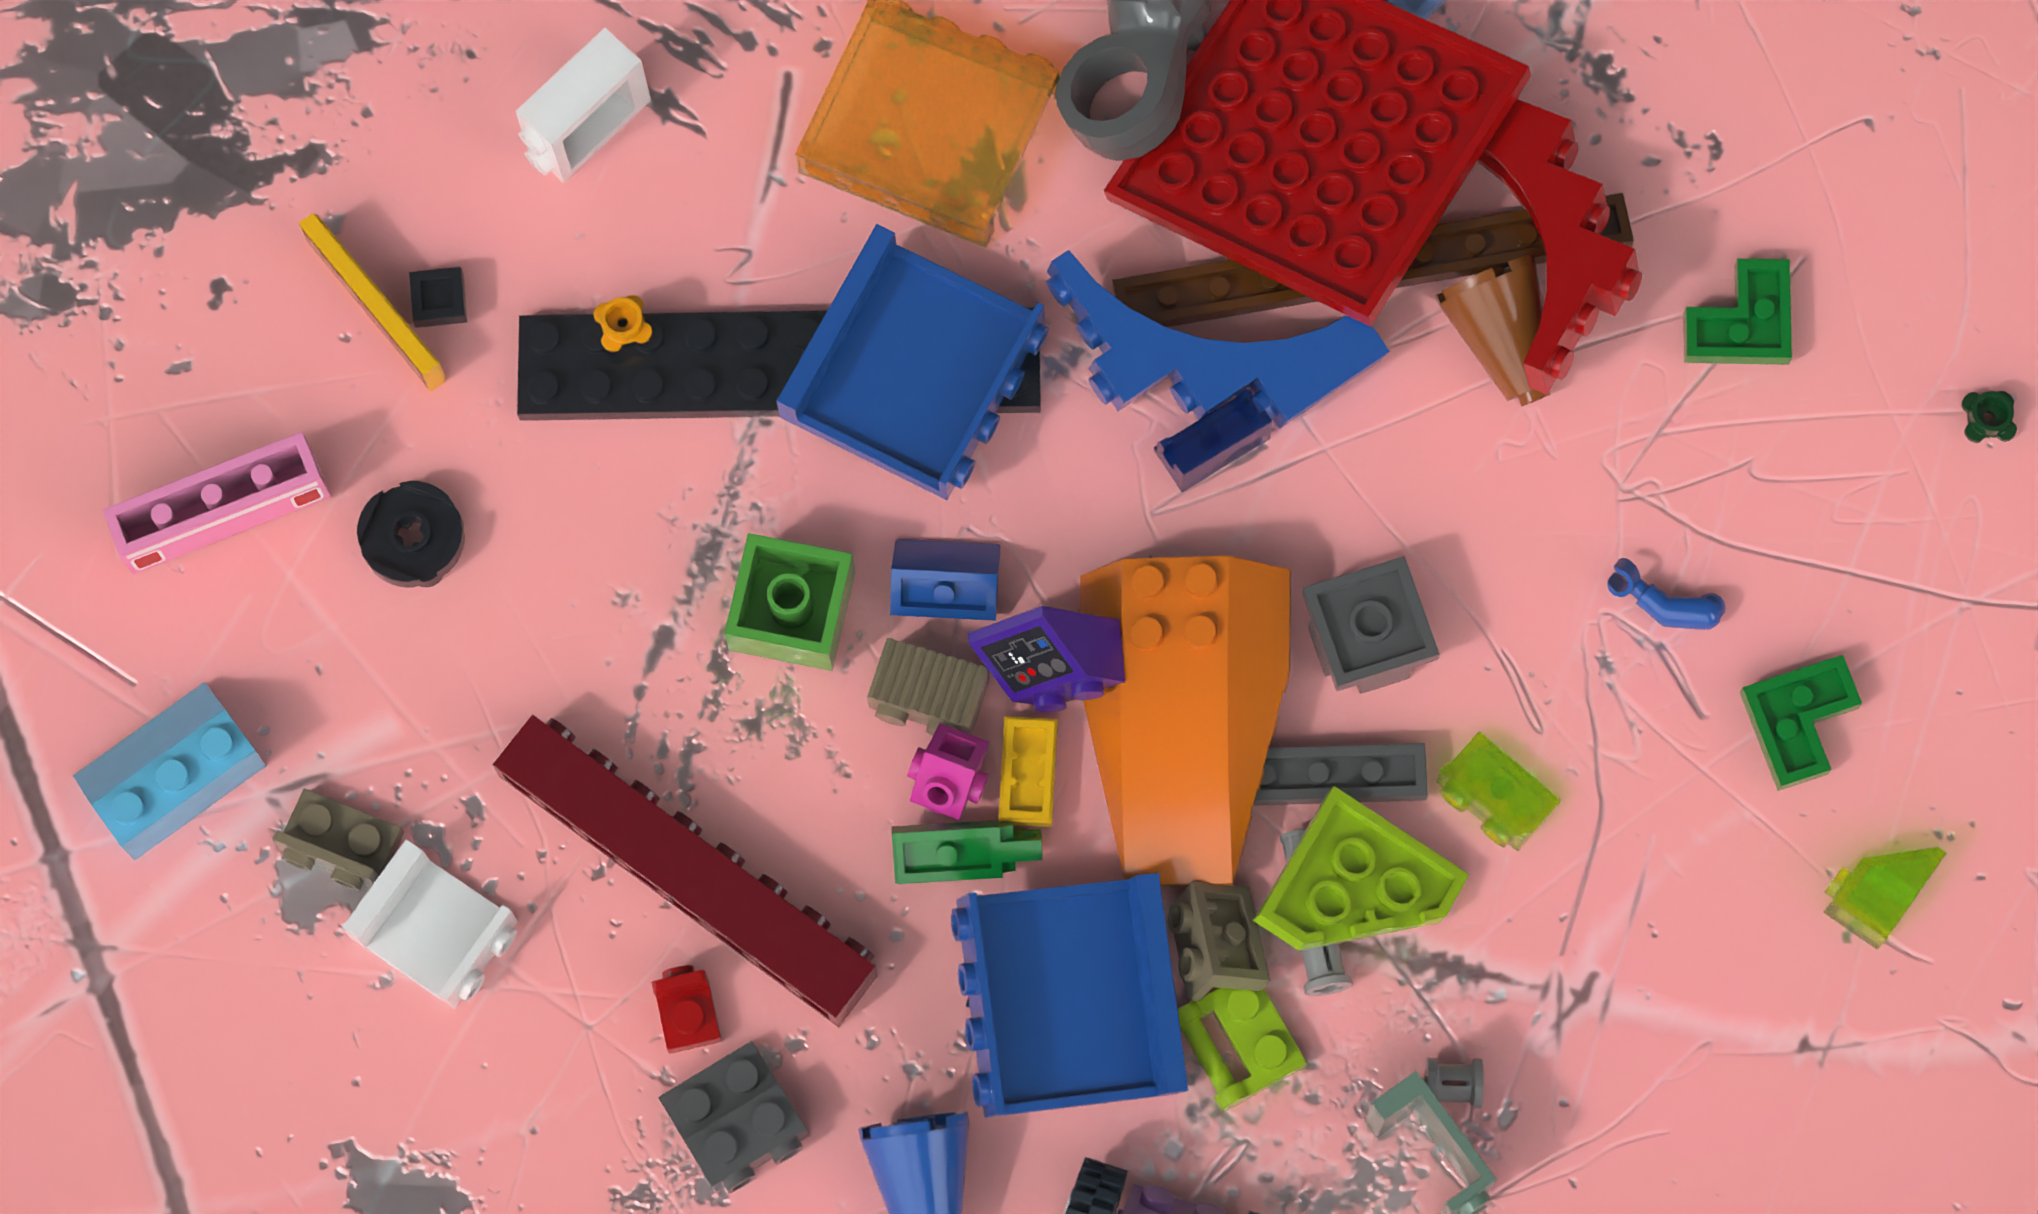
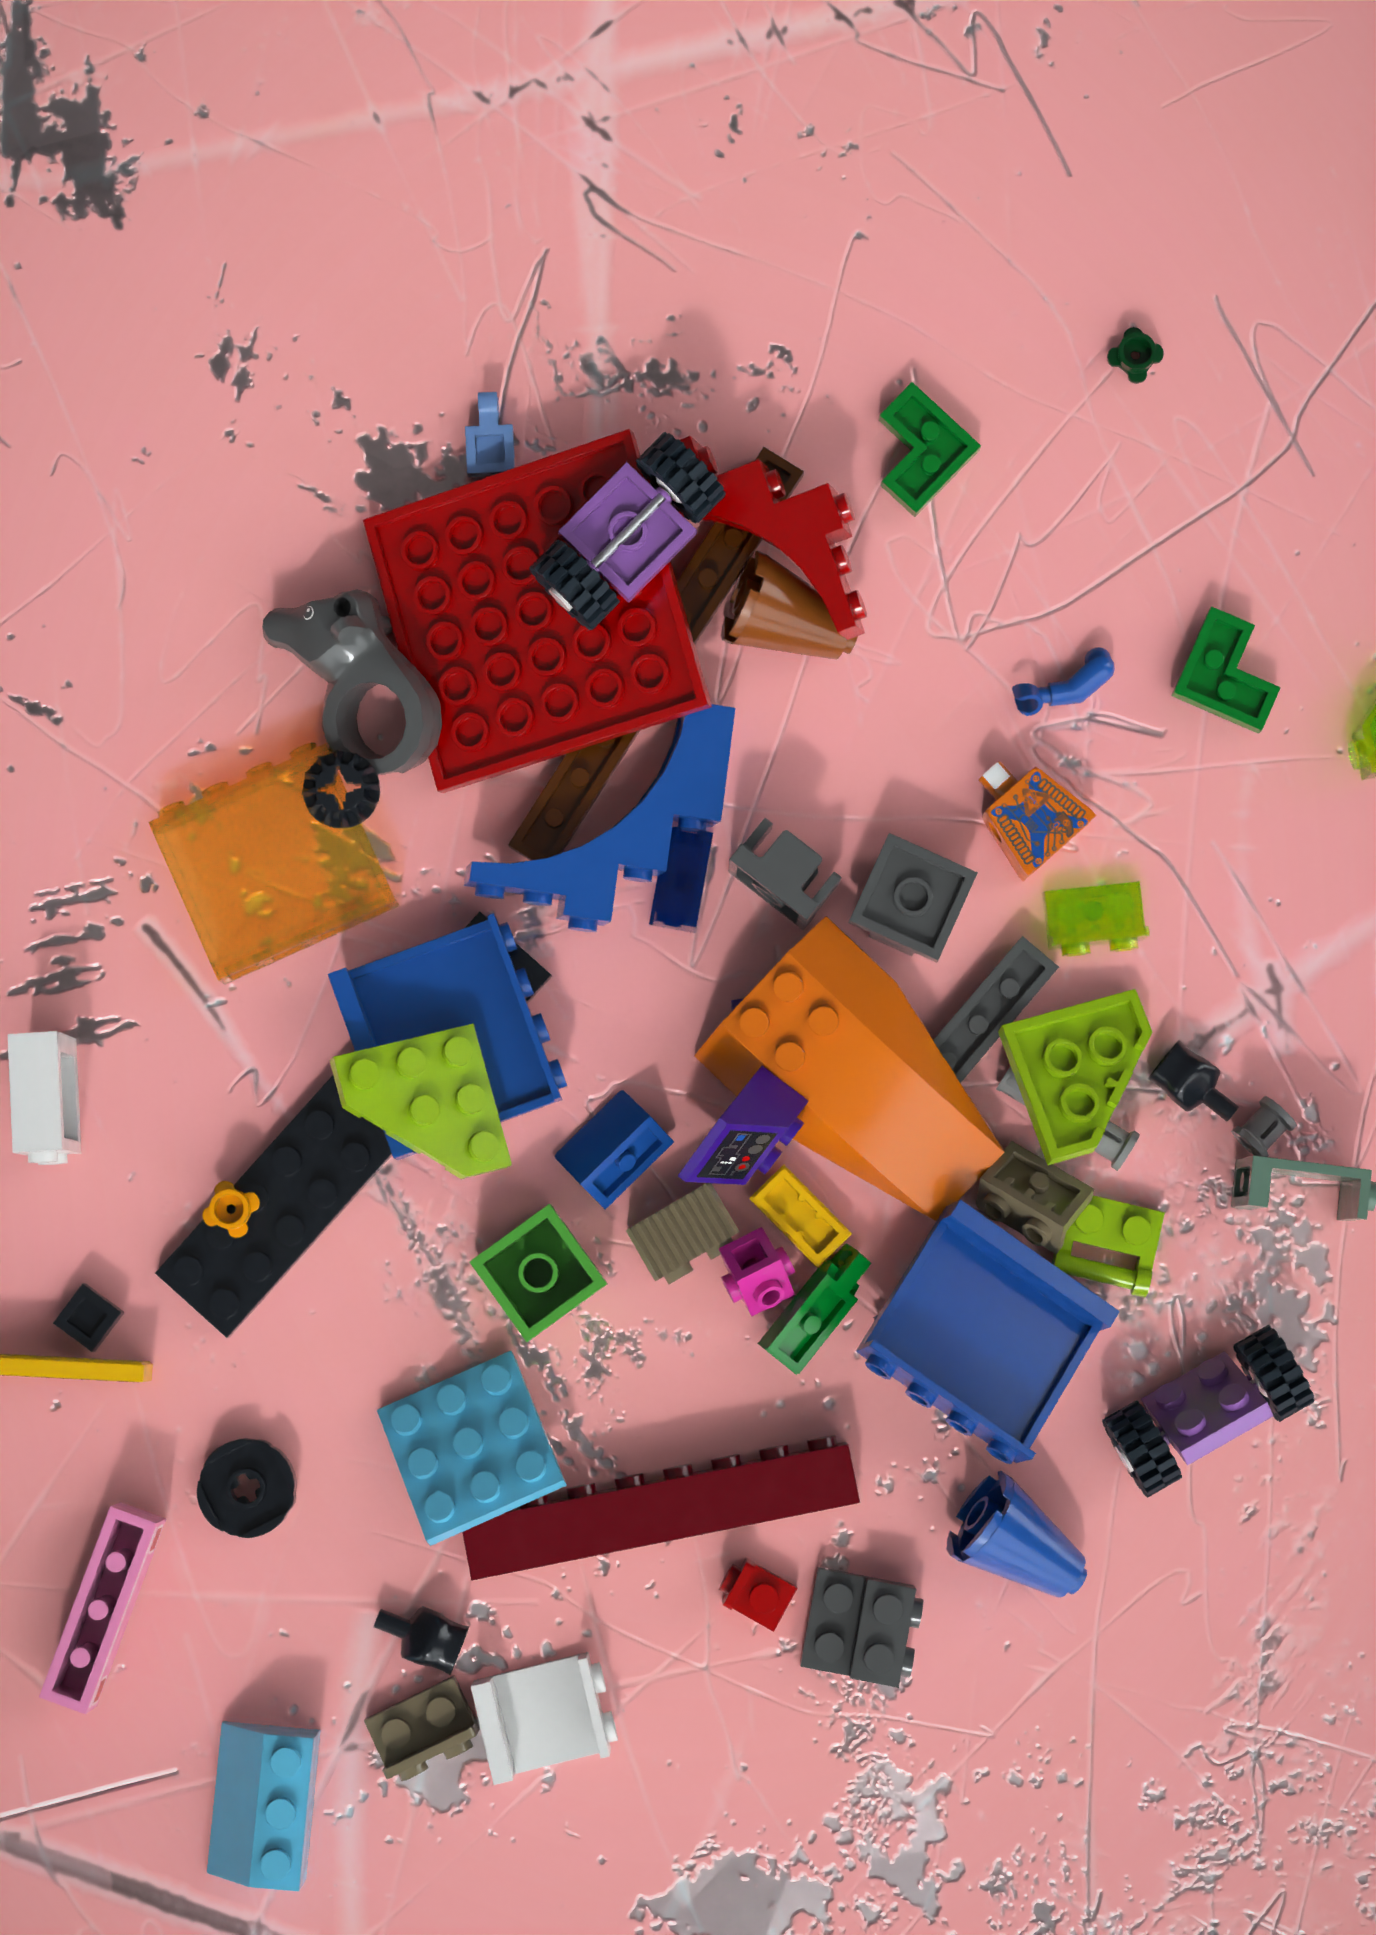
camera: 50 degrees left, 10 degrees up
none -> black gear [302,750,380,829]
none -> lime plate [329,1024,512,1180]
none -> black piece [373,1606,470,1675]
none -> medium azure plate [377,1351,567,1546]
none -> plate [529,432,726,630]
none -> dark grey panel [728,818,842,931]
none -> torso [979,761,1097,882]
none -> black piece [1148,1040,1239,1122]

